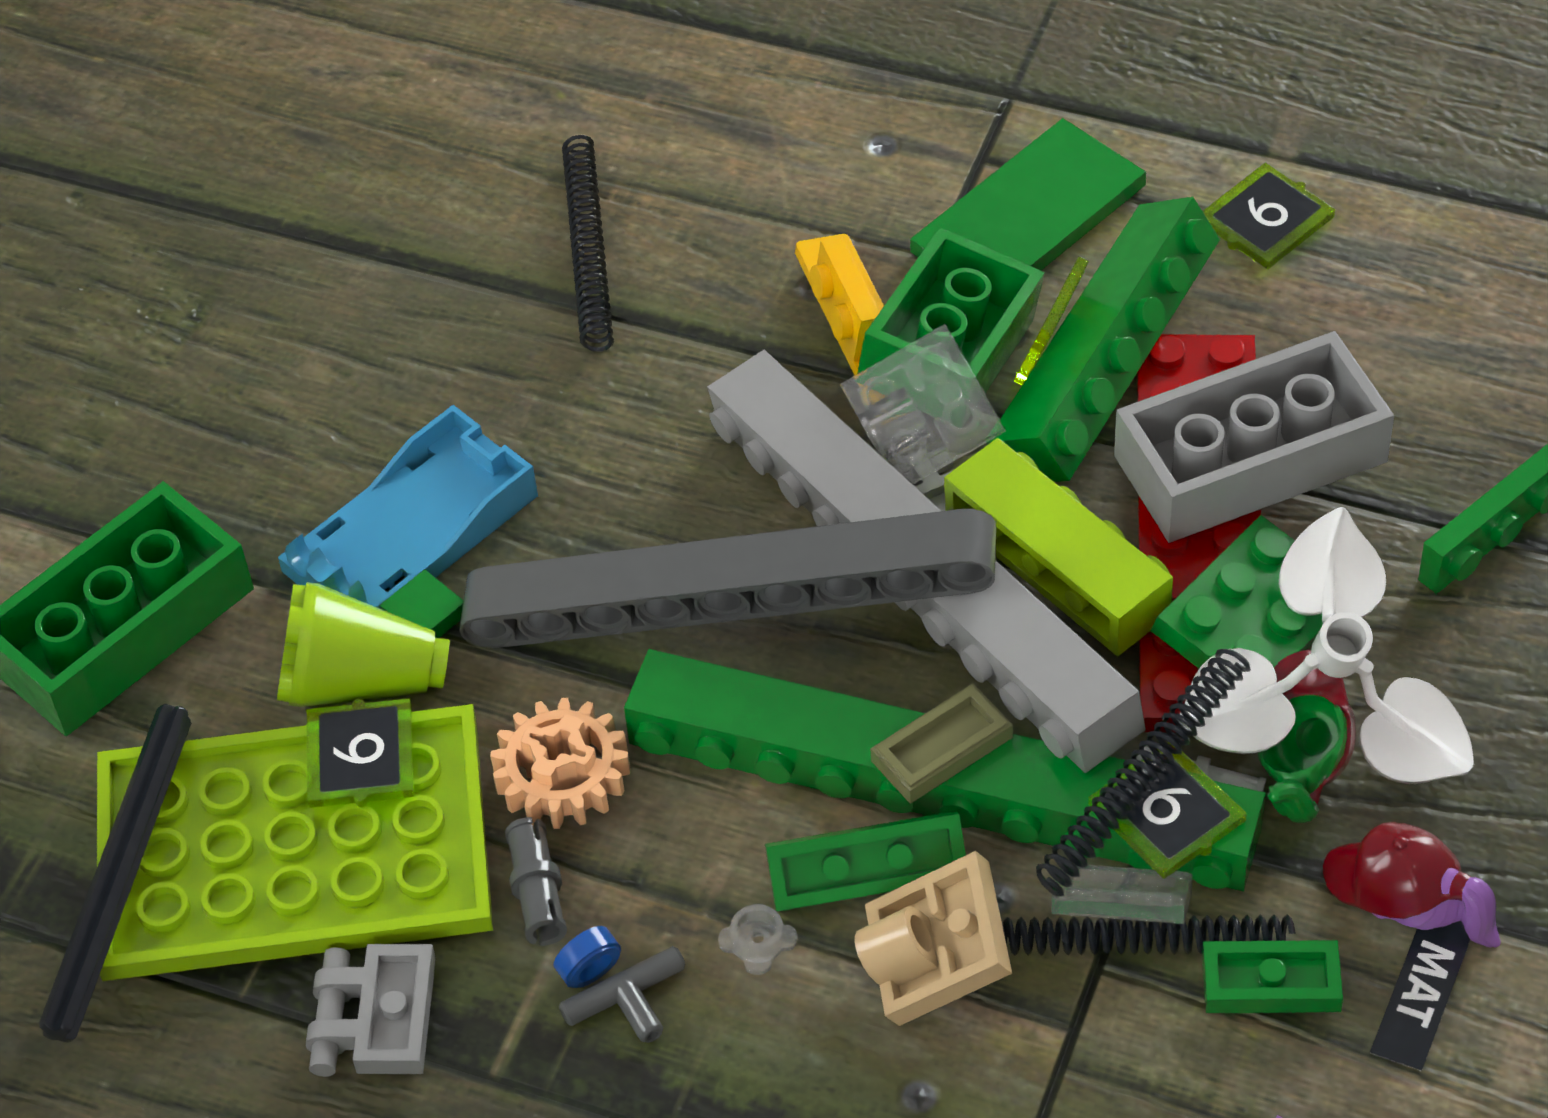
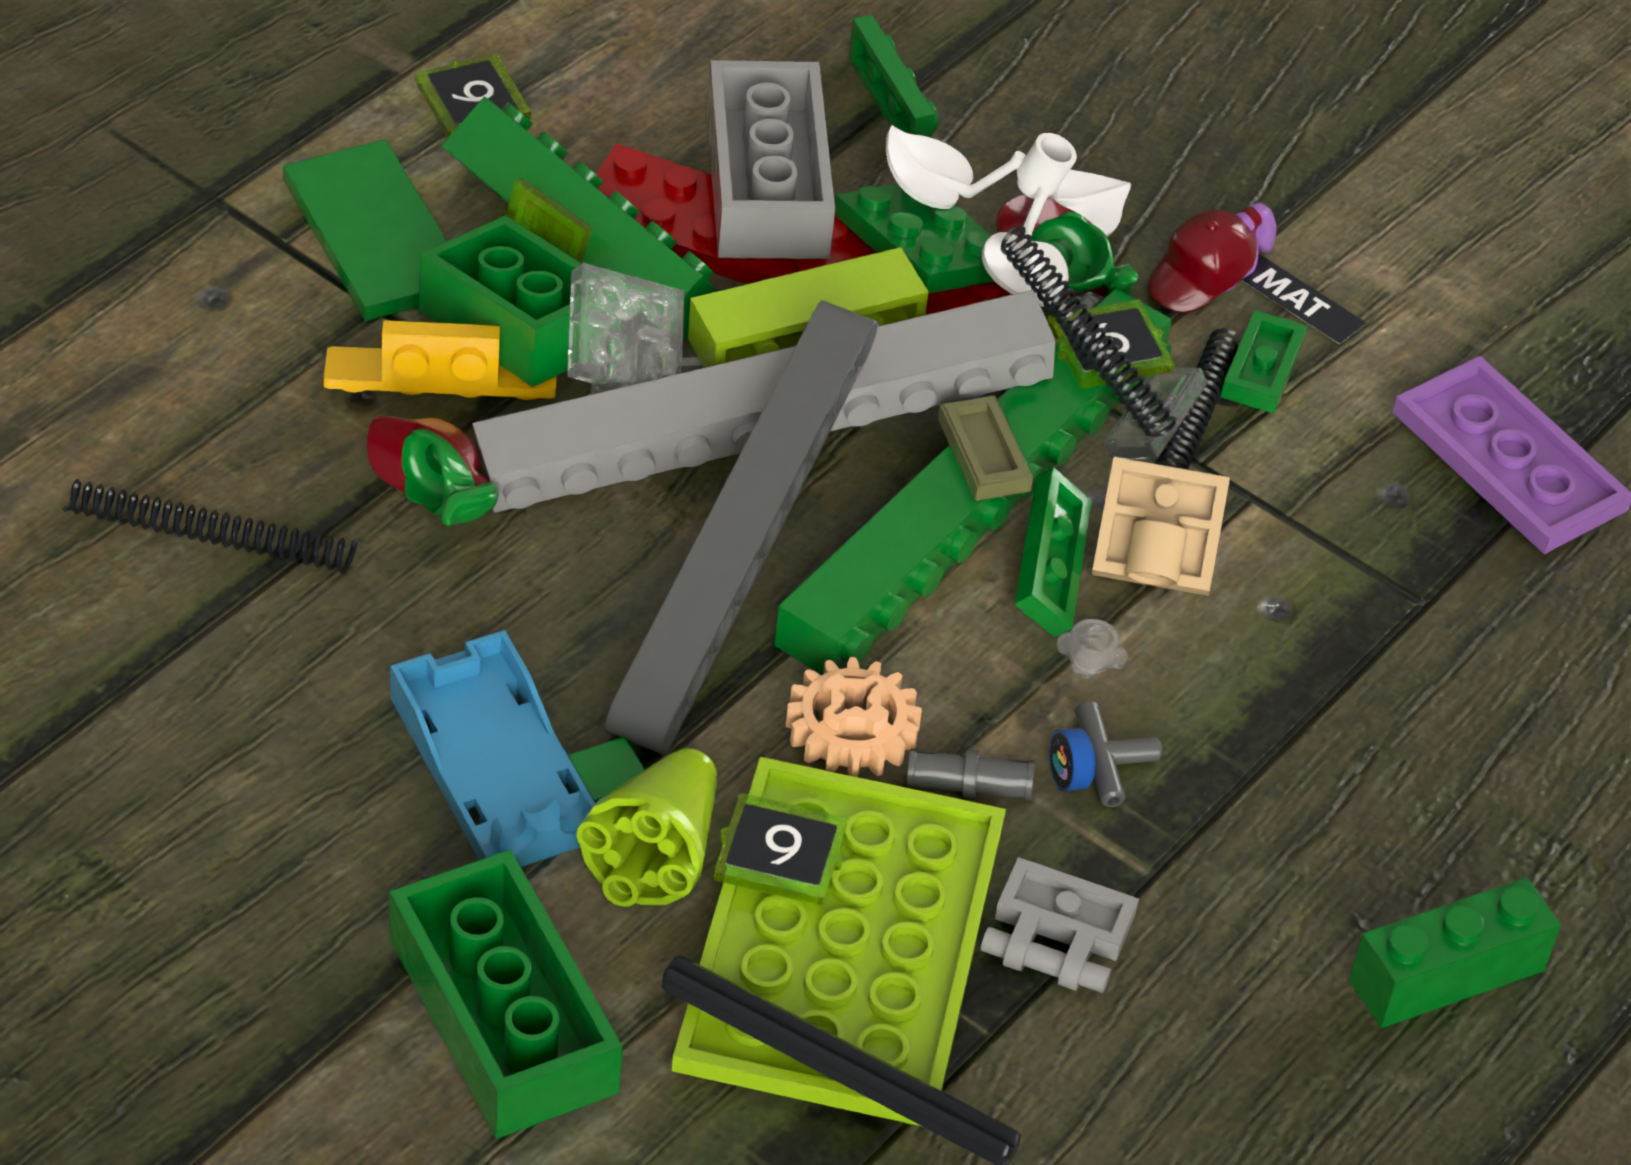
camera: 80 degrees left, 5 degrees down
none -> green hair [367,416,499,526]

